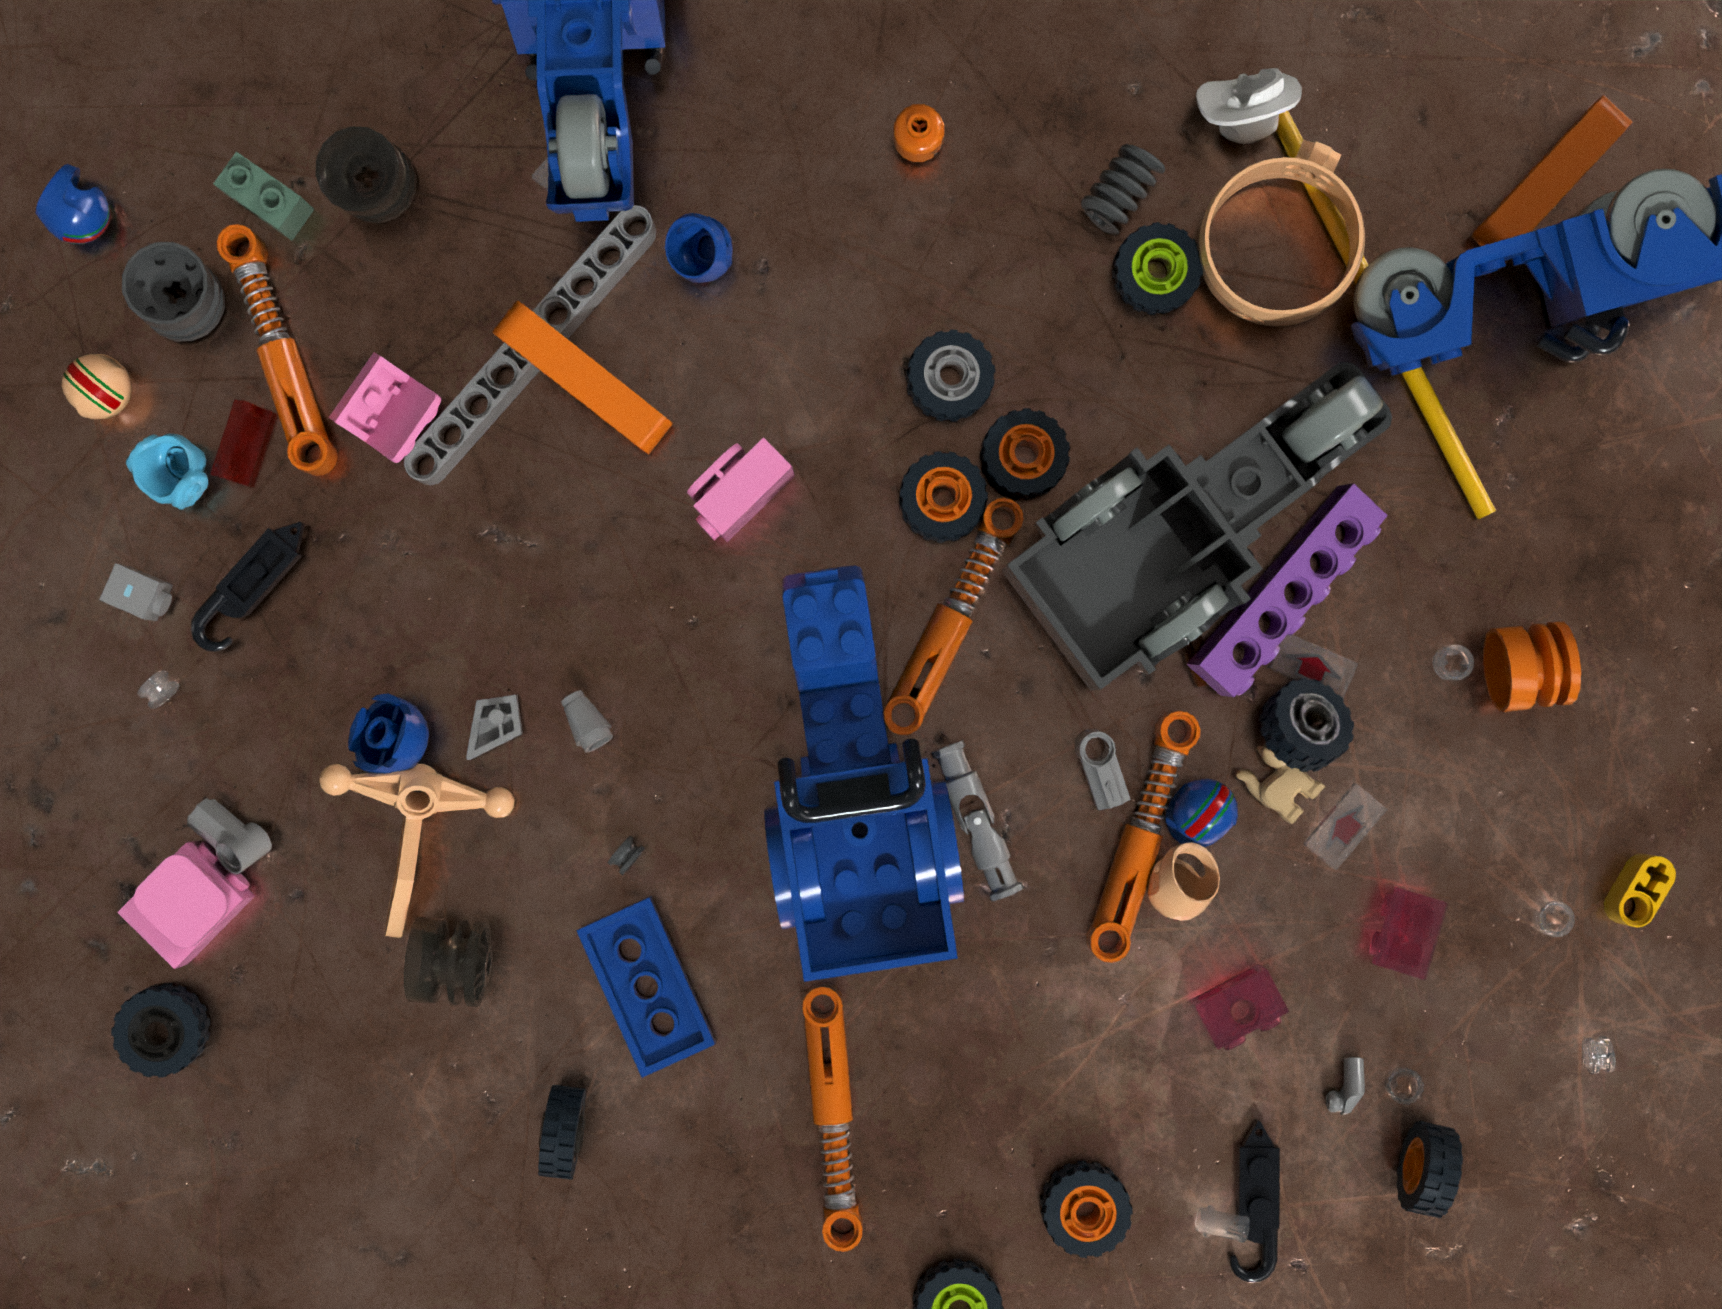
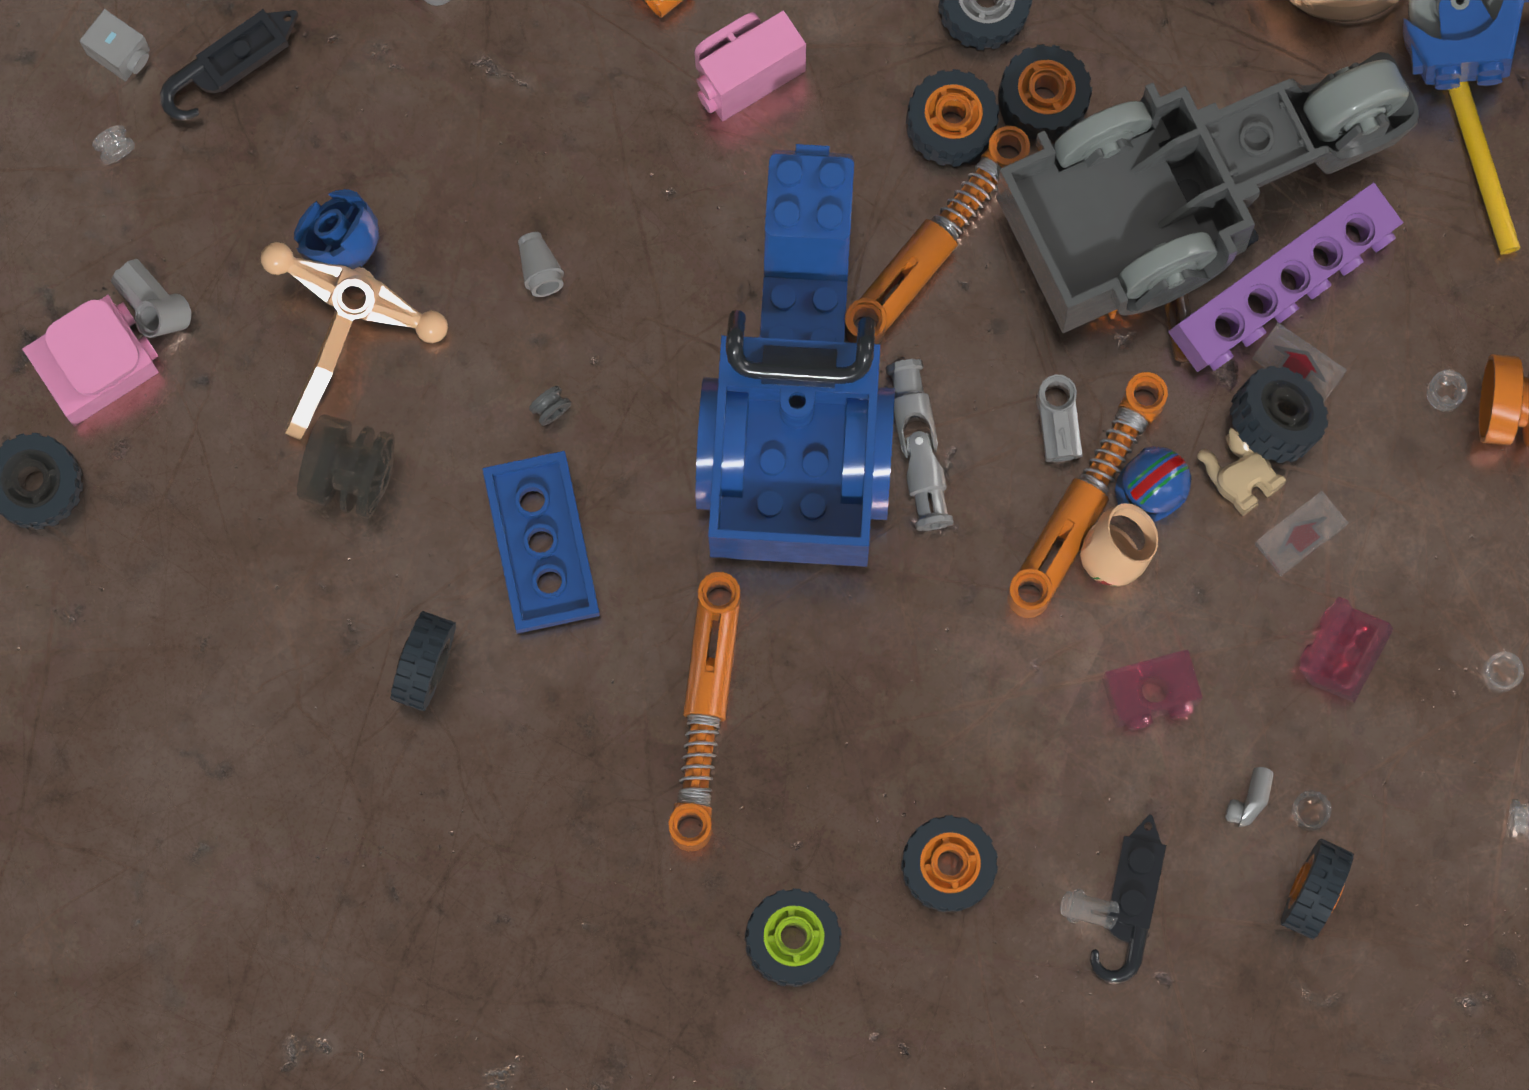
camera: 15 degrees right, 10 degrees down
light grey piece [466,695,523,760] -> none

